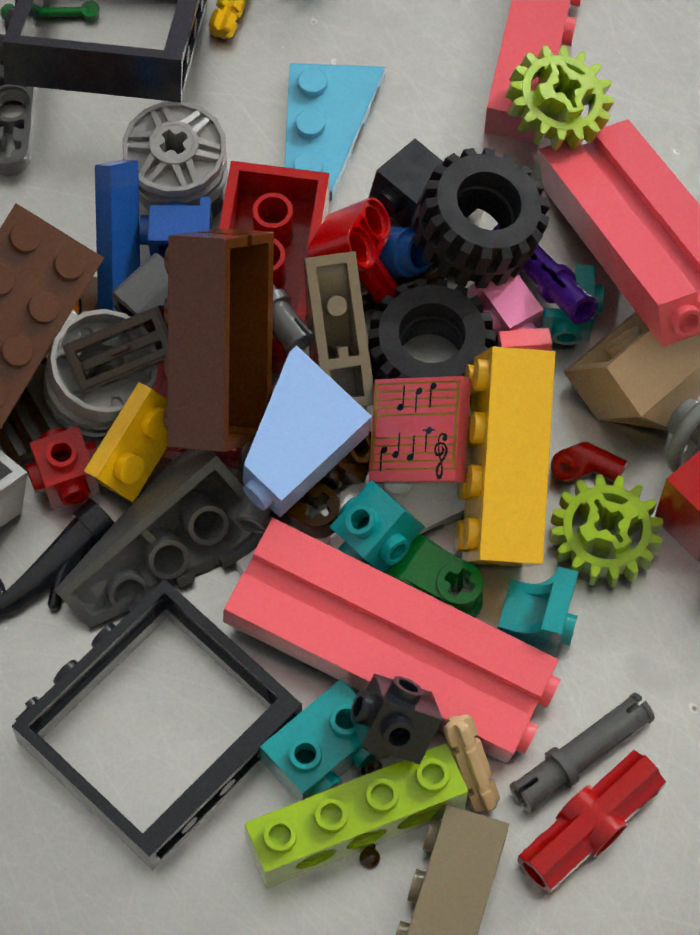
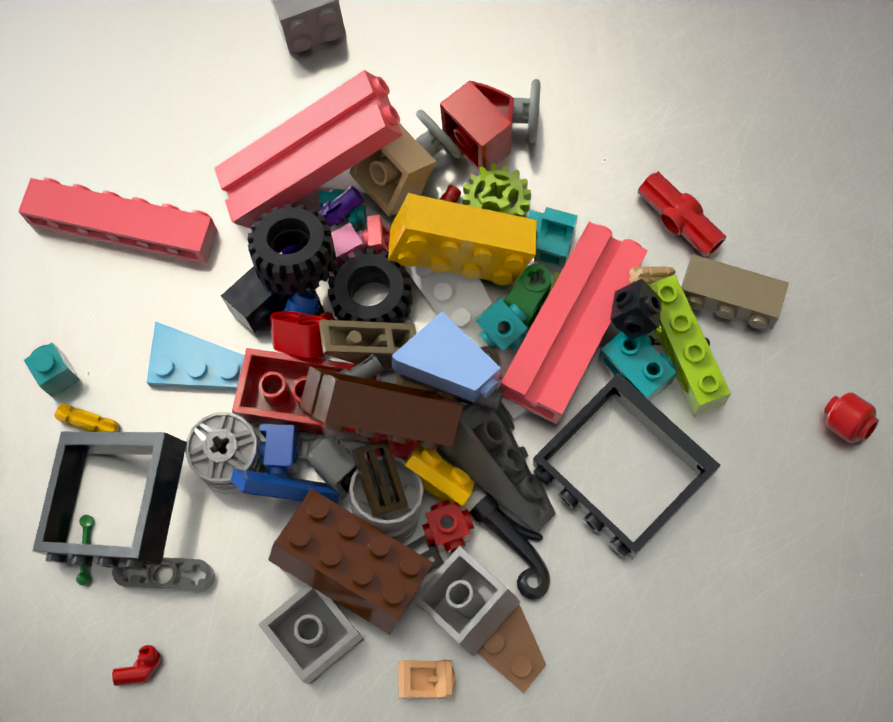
camera: 80 degrees left, 5 degrees up
coral tile [368,376,471,484] -> none
lime gear [505,45,614,151] -> none
dark grey pin [509,693,655,813] -> none

